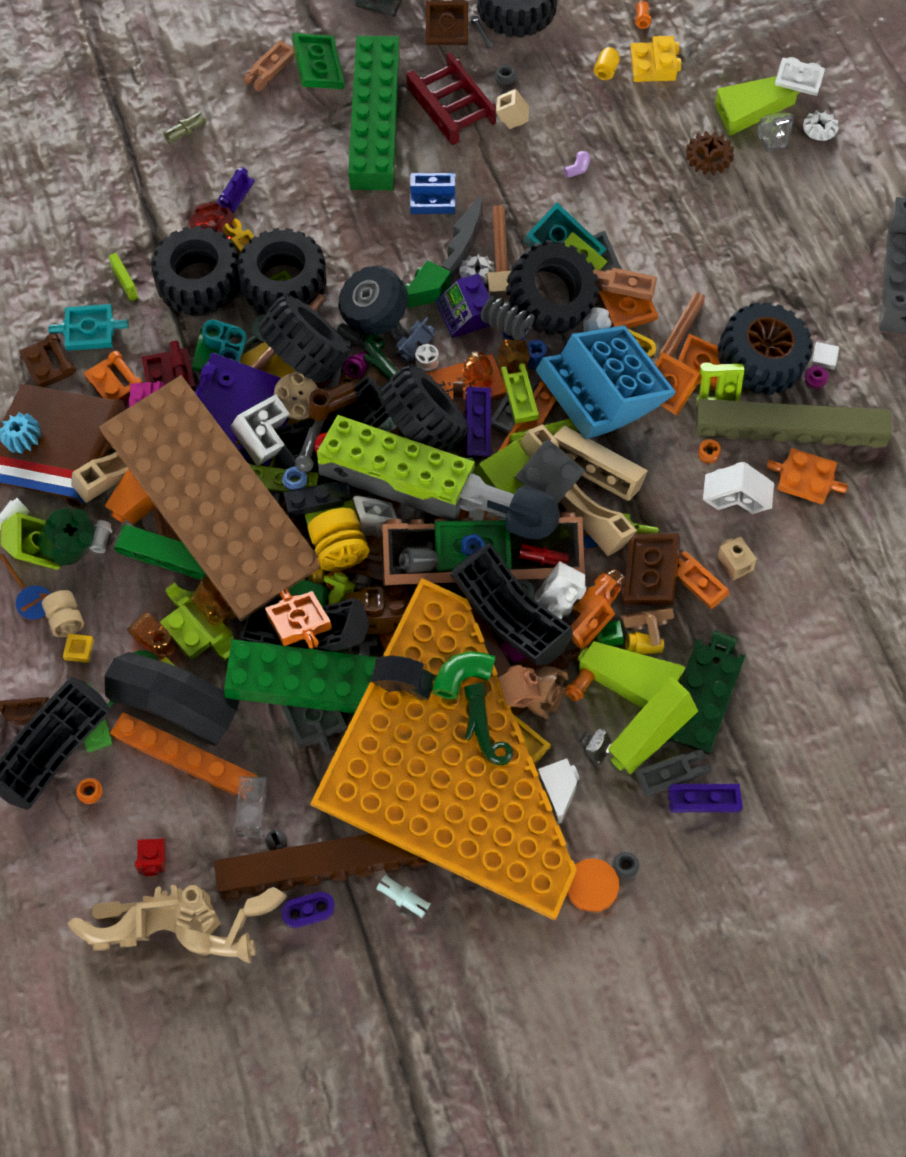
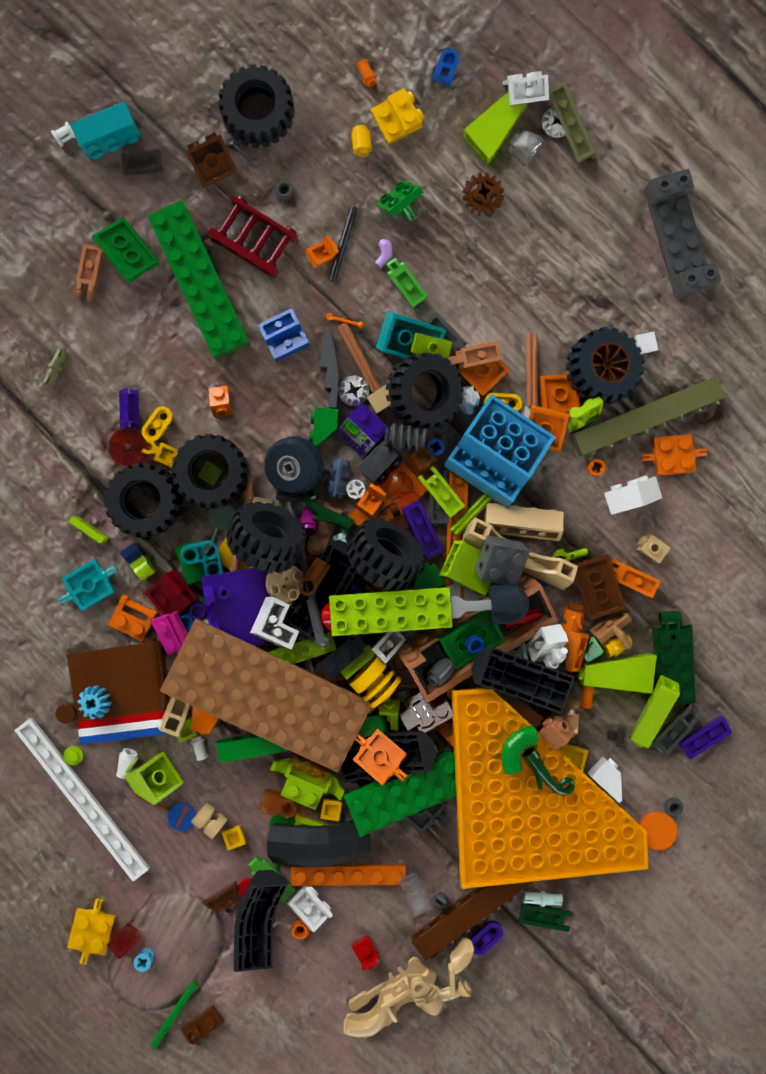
camera: 25 degrees left, 25 degrees up
reddish brown plate [19,333,76,388] -> none
dark green brick [38,508,94,565] -> none
medium blue plate [282,467,307,491] -> none
black brick [370,656,434,700] -> none
tan brick [496,89,529,129] -> none
magenta plate [804,366,829,389] -> none
none -> leg [119,543,156,581]
none -> yellow plate [142,406,173,442]
none -> lime plate [177,717,199,743]
none -> orange bracket [209,385,233,418]
none -> white bracket [287,886,333,932]
none -> orange bracket [305,235,339,268]
none -> yellow plate [320,798,342,822]
none -> orange hinge [326,313,365,329]
none -> black bar [328,206,357,282]
none -> orange bracket [355,484,387,518]
none -> black brick [358,439,403,486]
none -> green plate [376,180,424,222]
none -> bright green hinge [385,258,428,309]
none -> blue plate [432,49,459,88]
none -> dark green hinge [518,902,573,932]
none -> olive fence [549,81,597,163]

